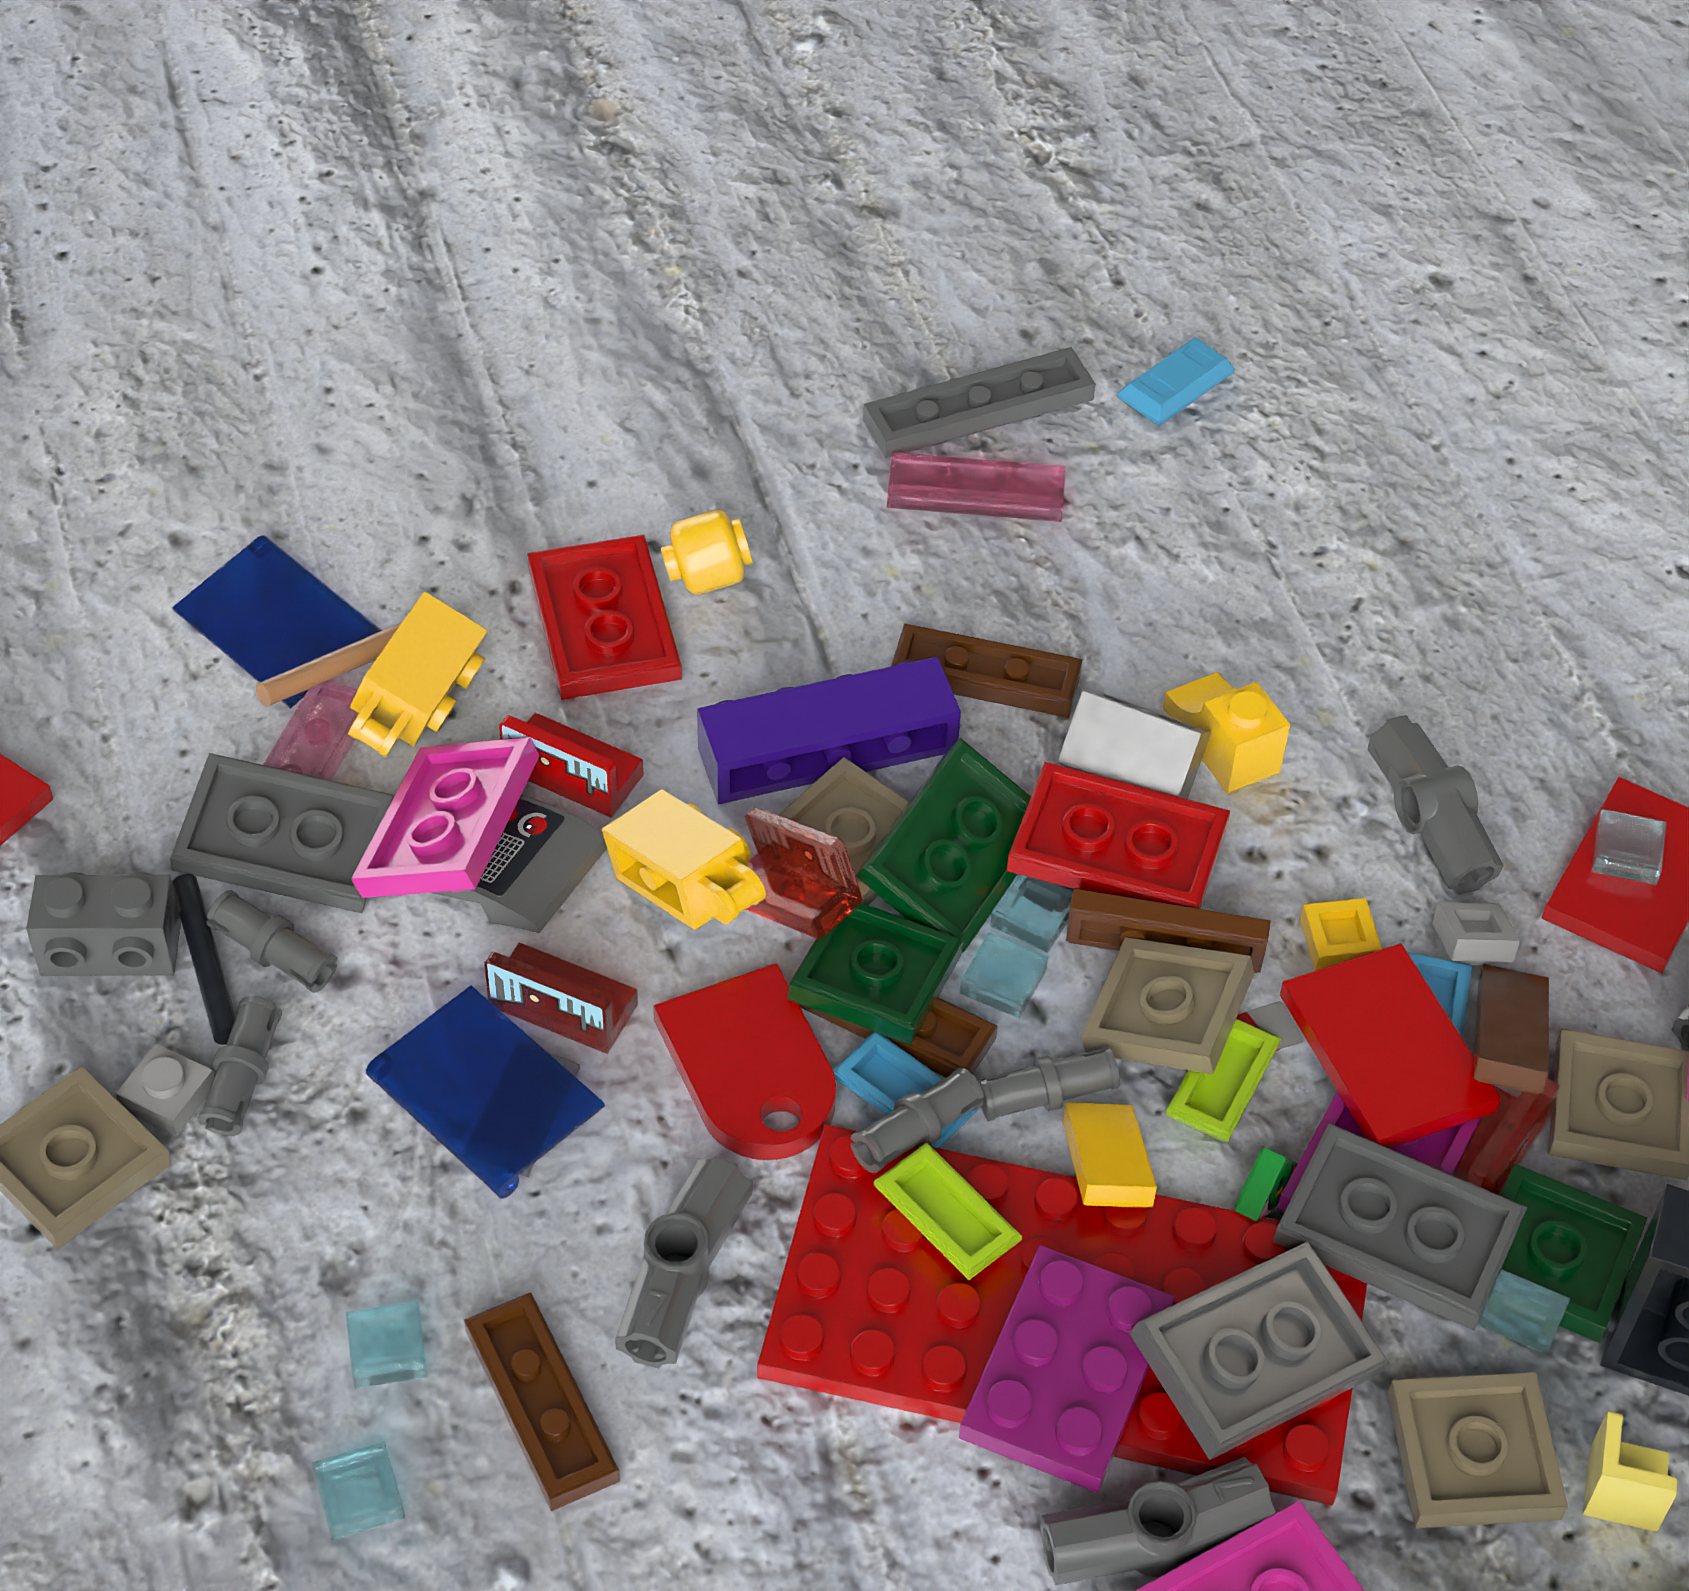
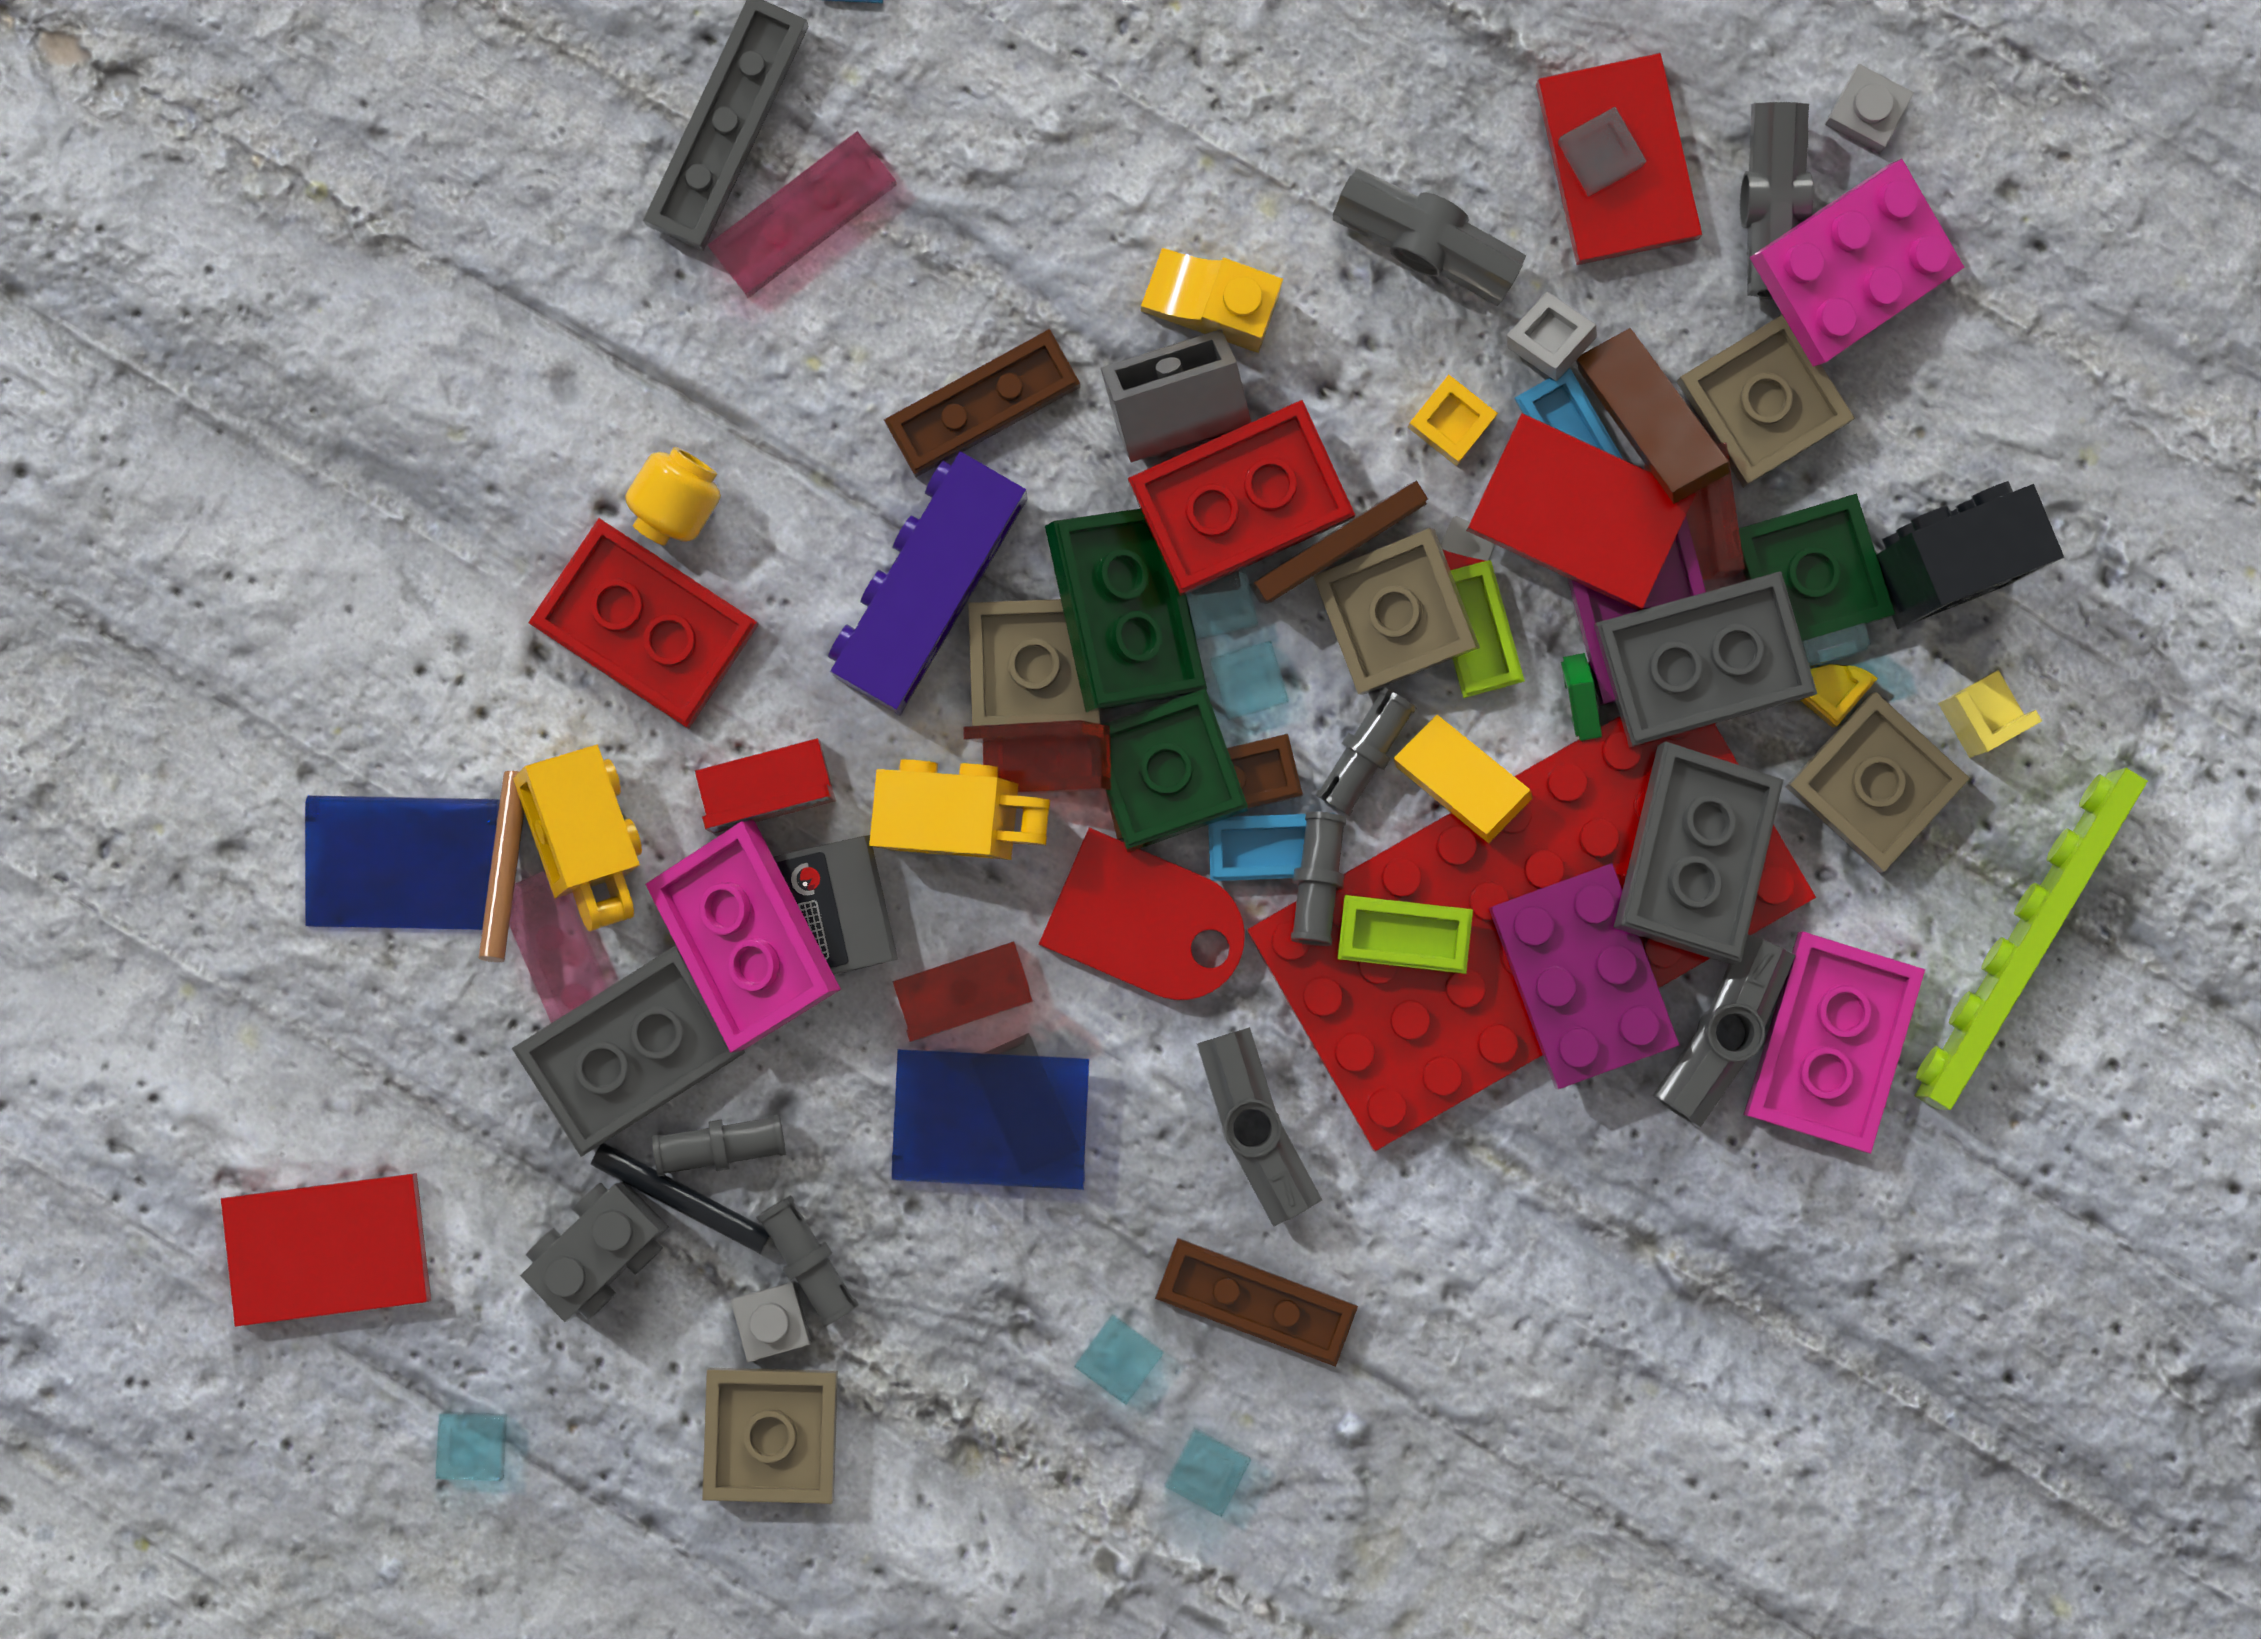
camera: 45 degrees left, 35 degrees up
none -> yellow tile [1800,664,1878,728]

